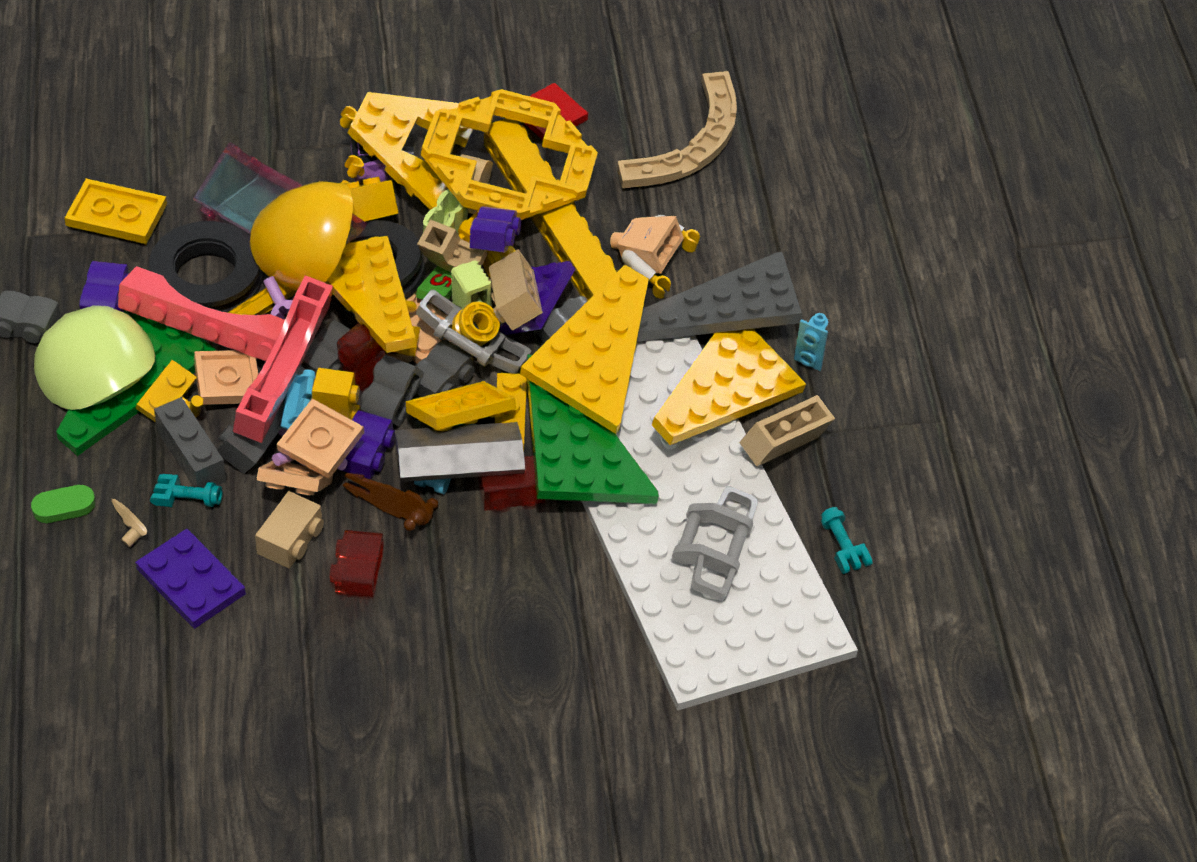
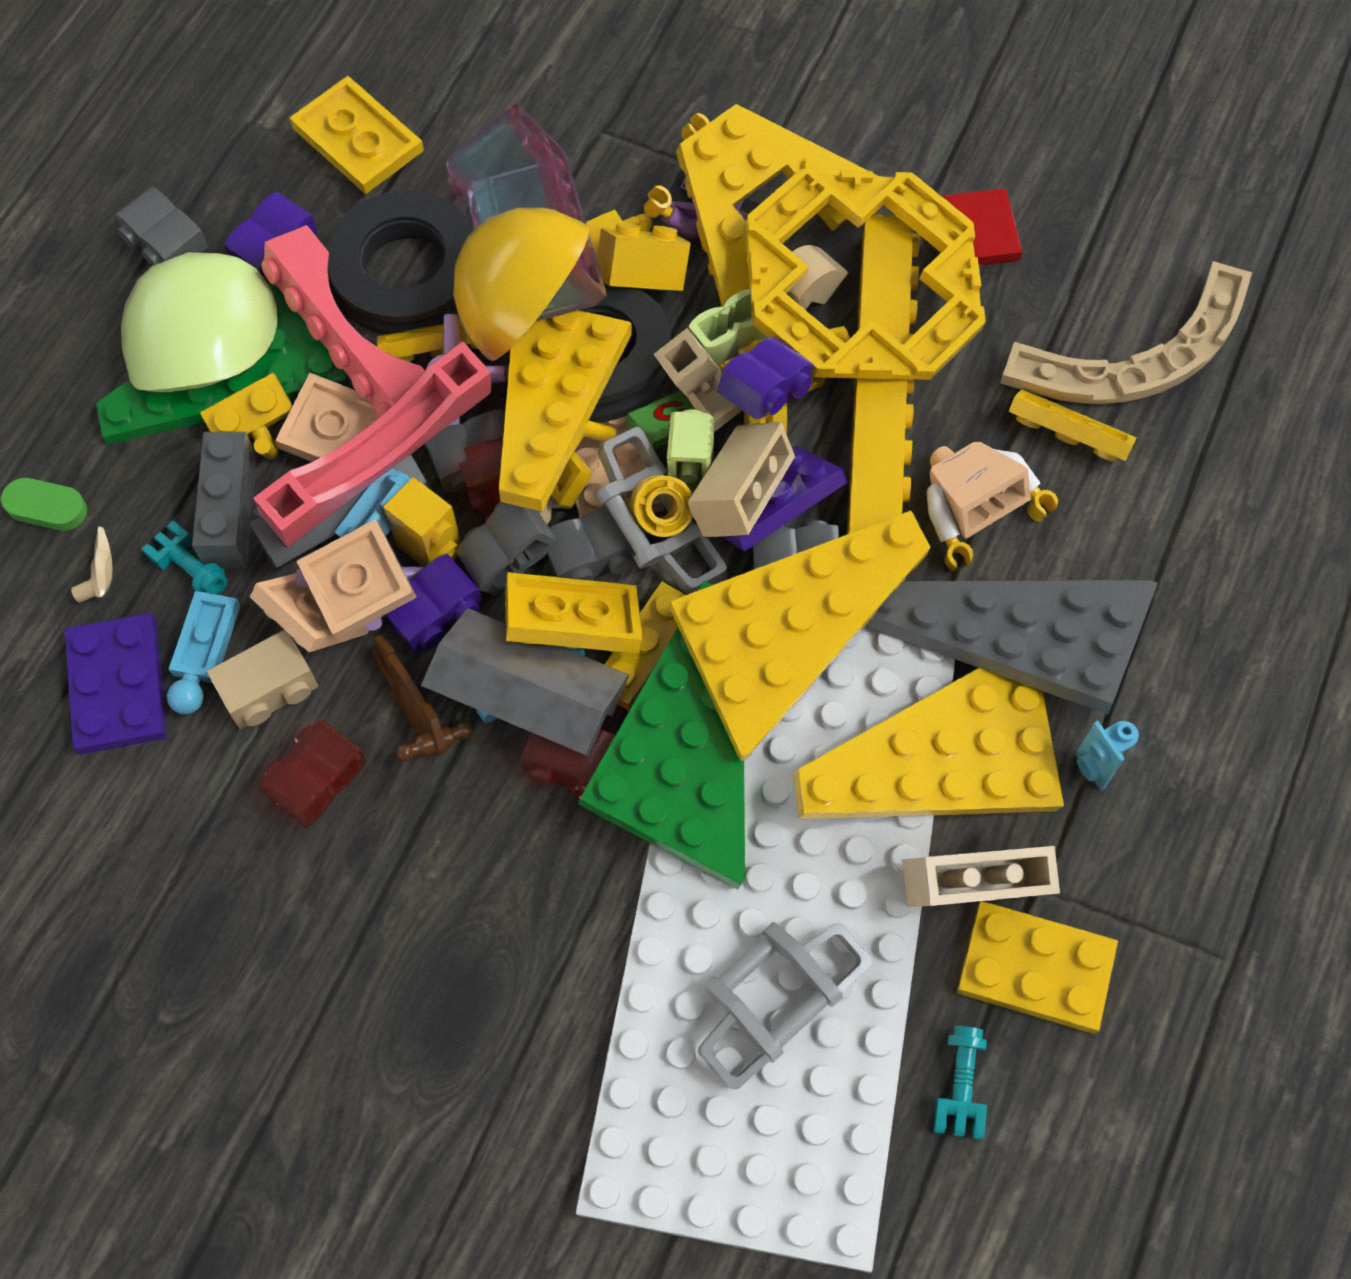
camera: 35 degrees right, 15 degrees up
none -> medium azure plate [167,591,241,714]
none -> yellow plate [957,901,1118,1034]
none -> yellow plate [1009,389,1137,462]

